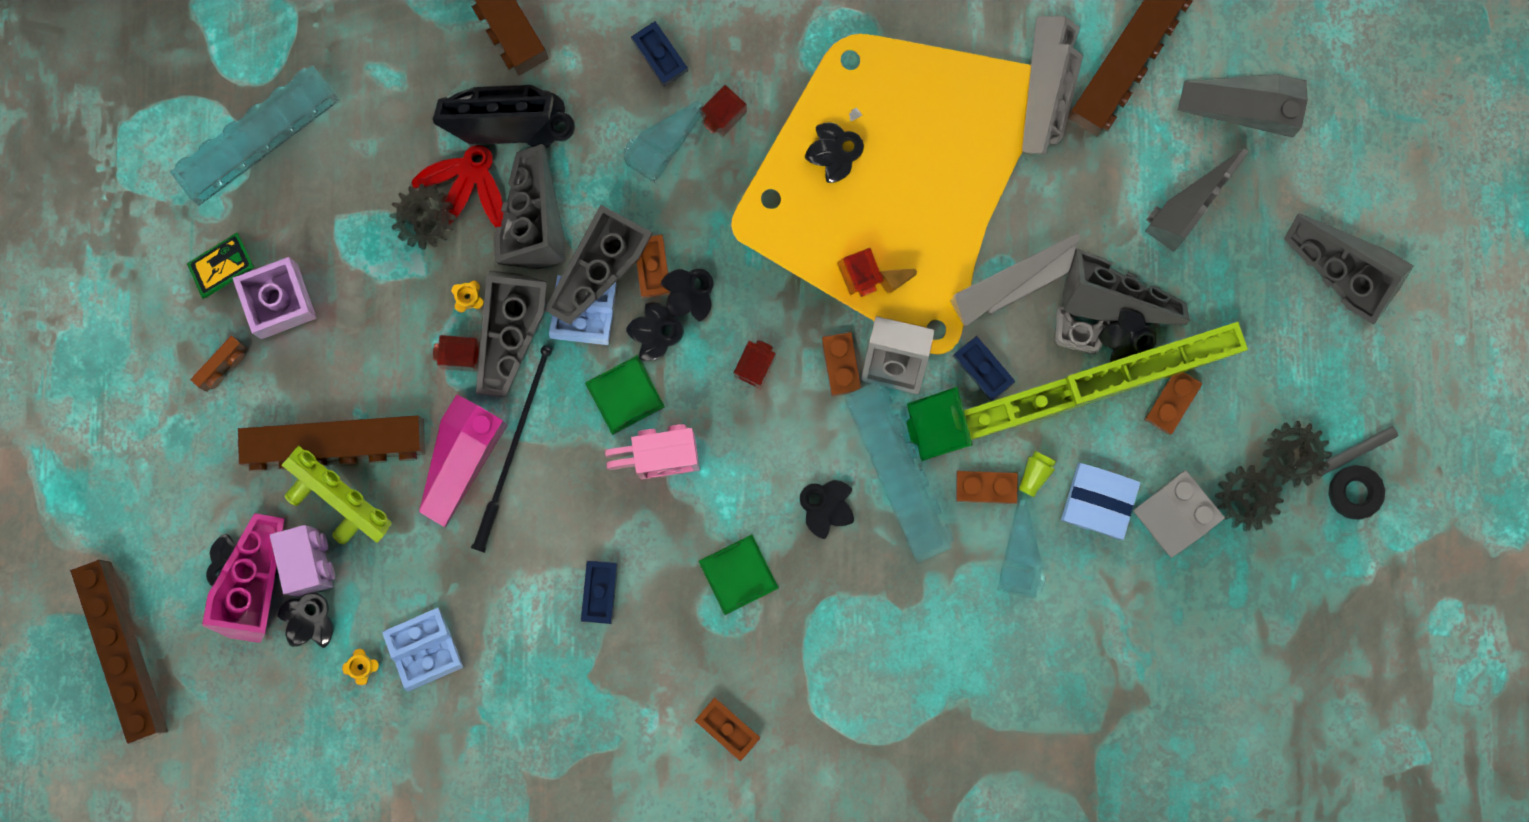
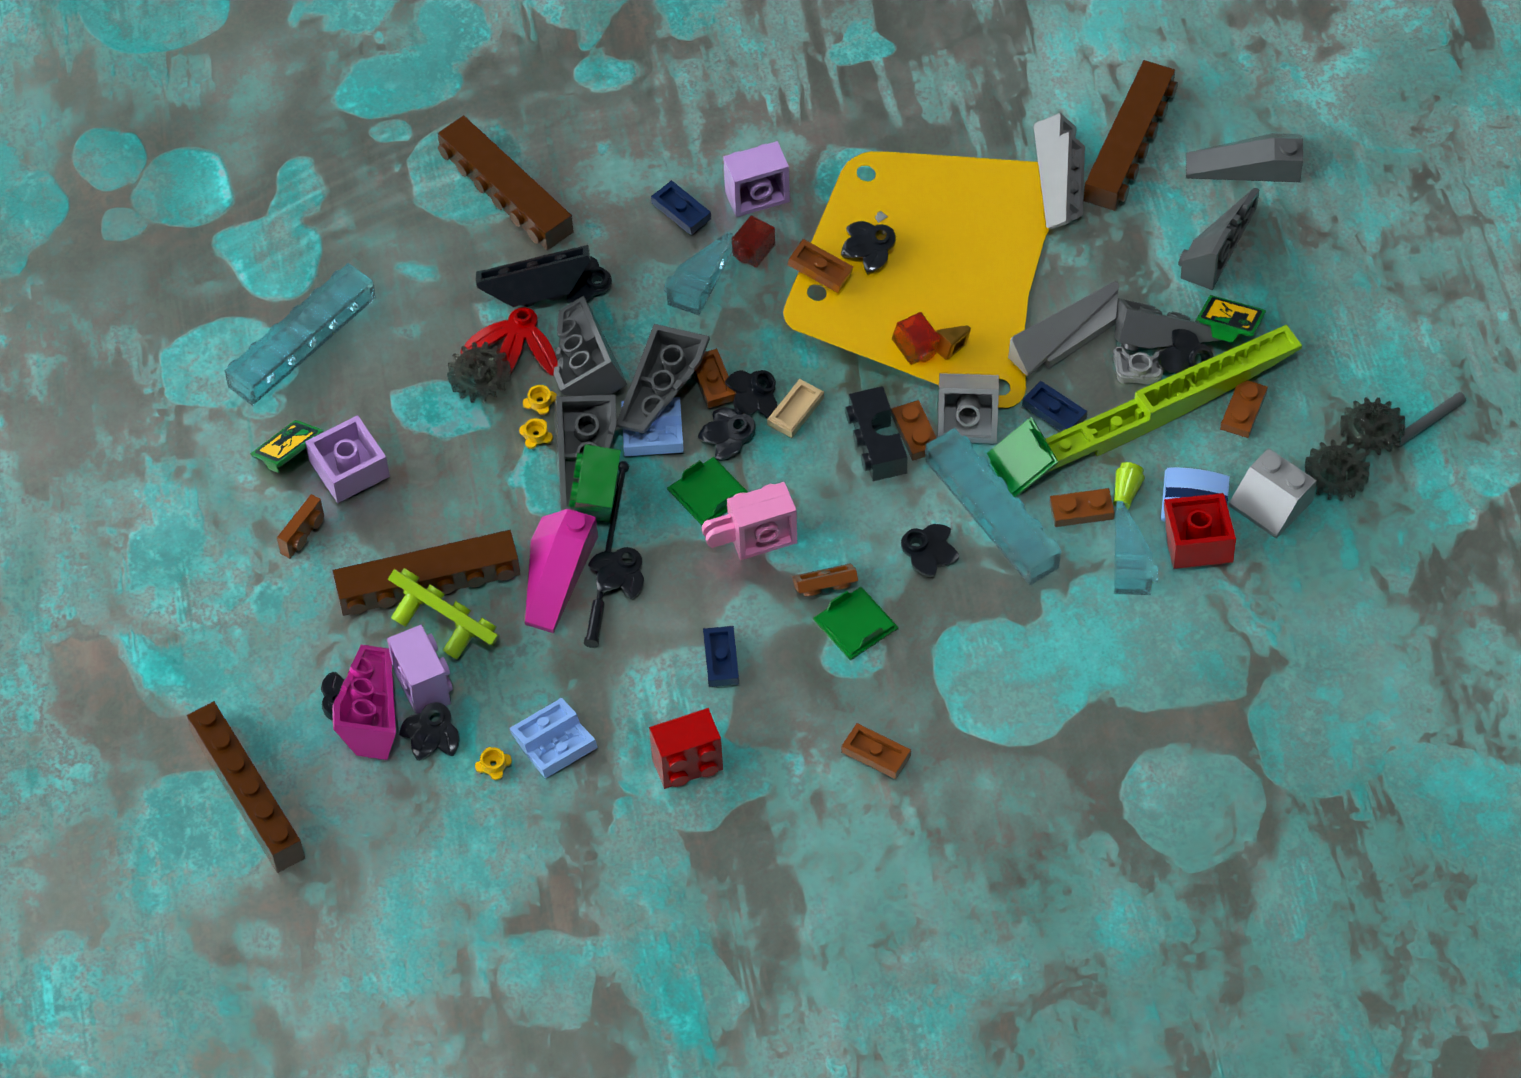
camera: 15 degrees left, 25 degrees down
clear red brick [433,335,480,372] -> none
clear red brick [733,340,776,390] -> none
dark grey wedge [1284,213,1414,325] -> none
black tyre [1328,465,1385,520] -> none
none -> yellow plate [523,385,557,415]
none -> green brick [569,444,621,523]
none -> black plate [588,547,644,599]
none -> red brick [649,708,723,789]
none -> lavender brick [723,141,790,217]
none -> tan tile [767,379,824,438]
none -> dark orange plate [787,239,853,293]
none -> dark orange plate [792,563,858,596]
none -> black arch [845,386,908,481]
none -> red slope [1164,493,1236,569]
none -> piece [1197,295,1266,343]

